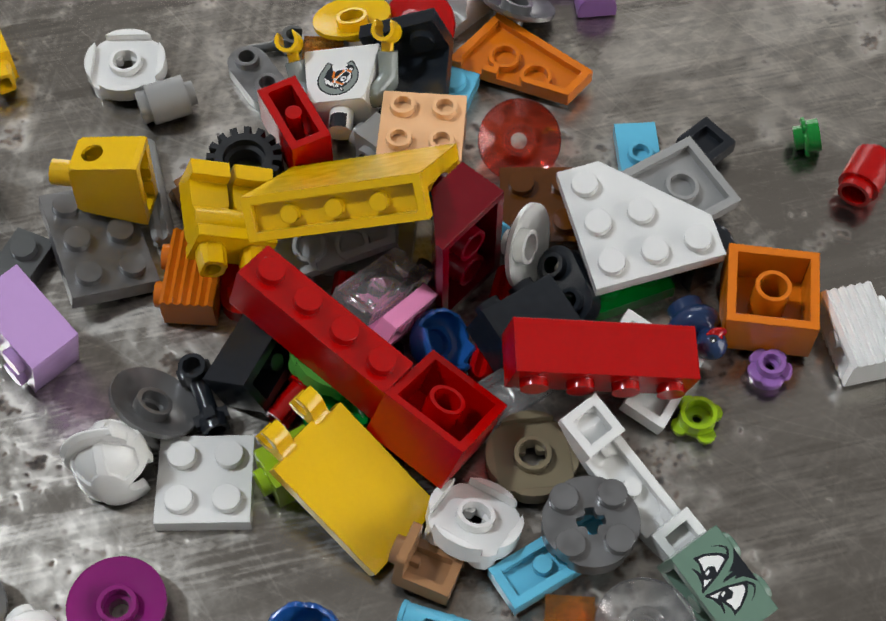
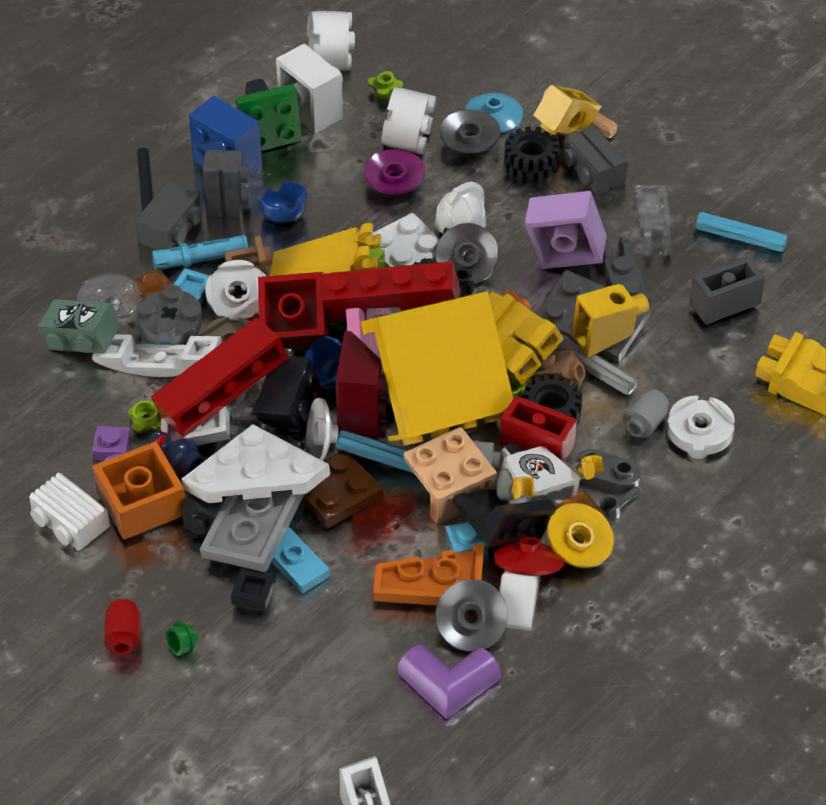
camera: 145 degrees right, 10 degrees down
none -> medium lavender plate [92,426,131,461]

